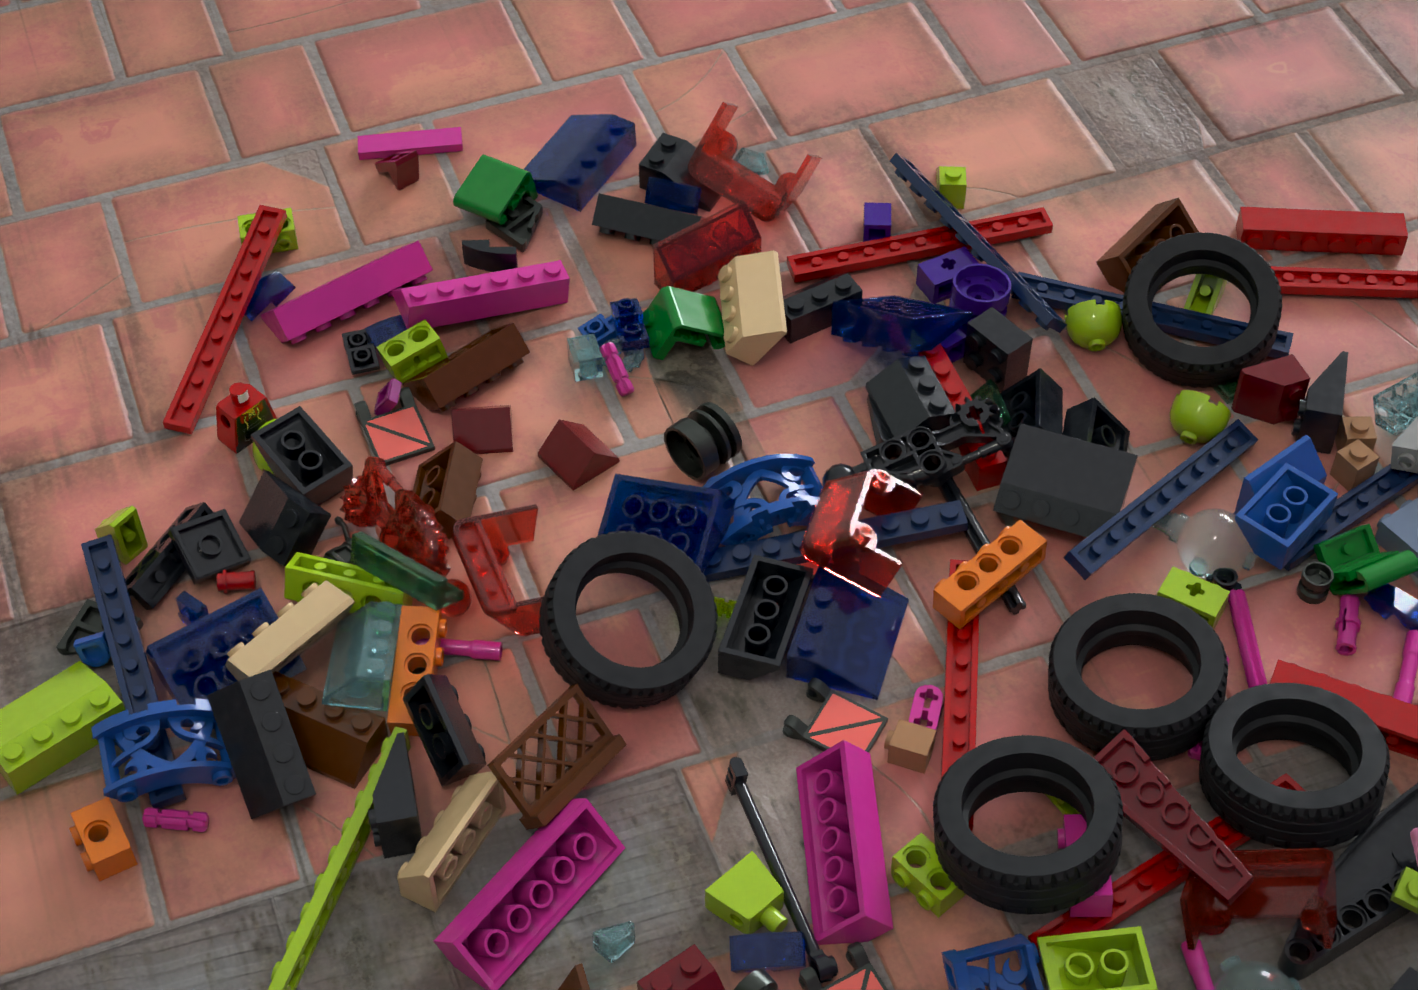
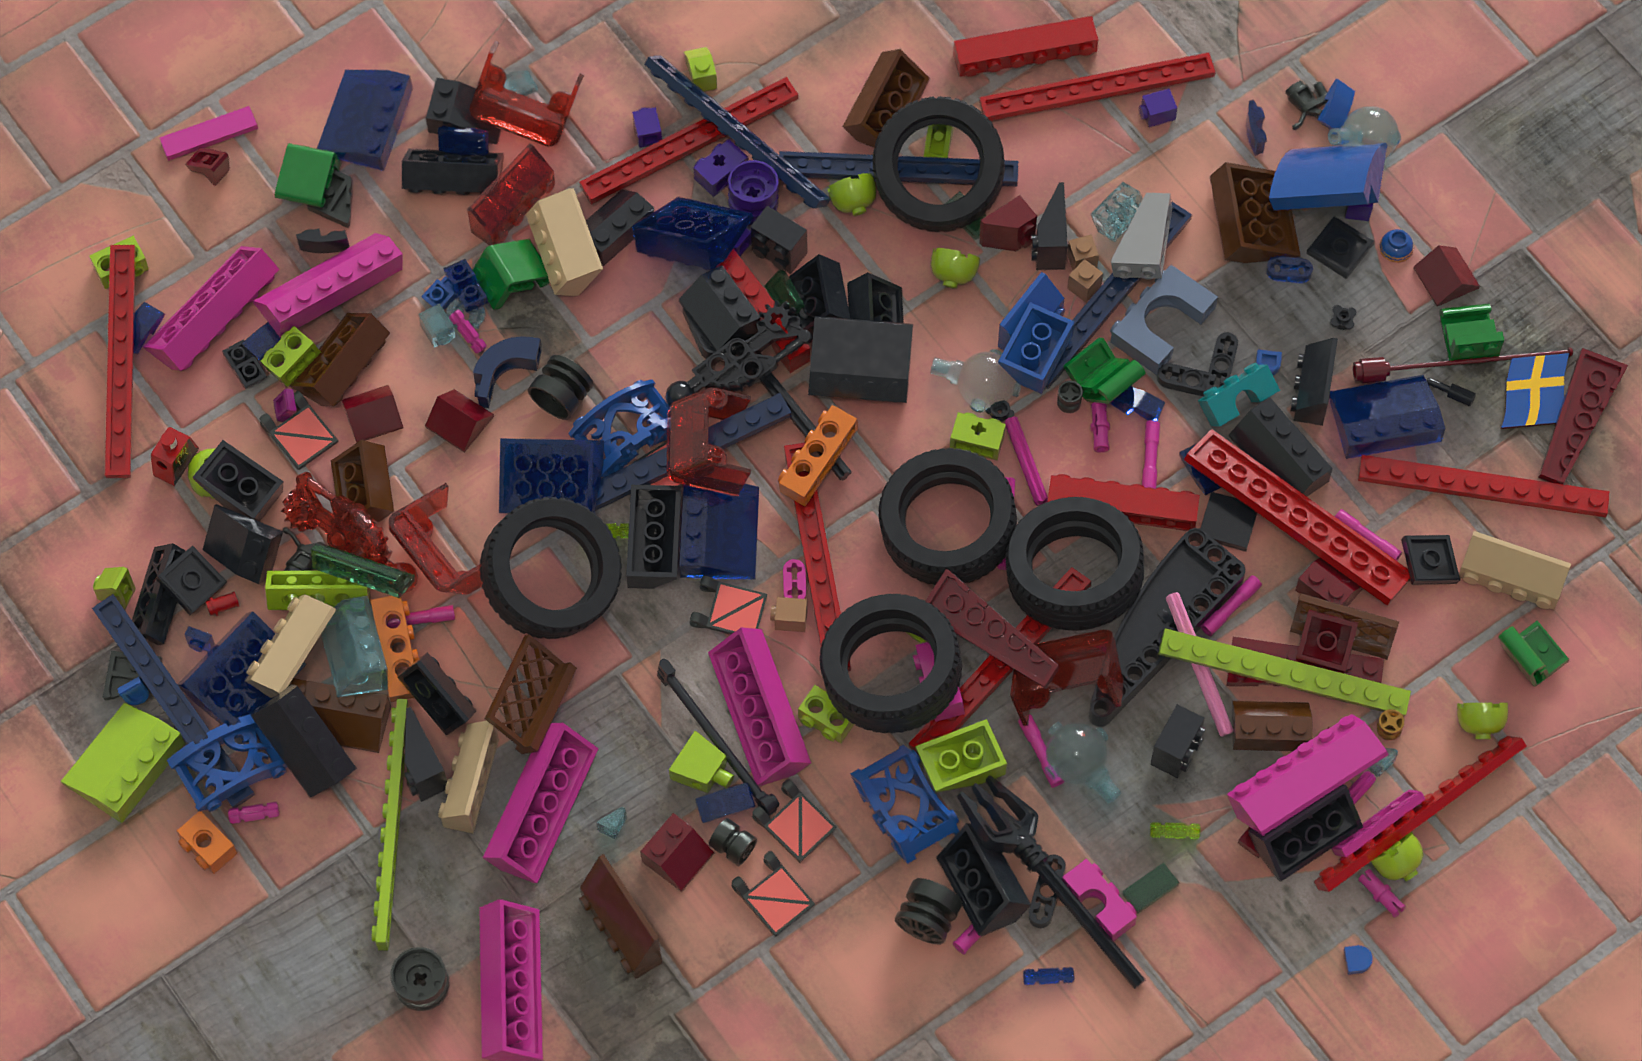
camera: 15 degrees left, 15 degrees up
dark blue plate [1063,419,1258,580] -> none
none -> dark blue arch [473,336,542,408]

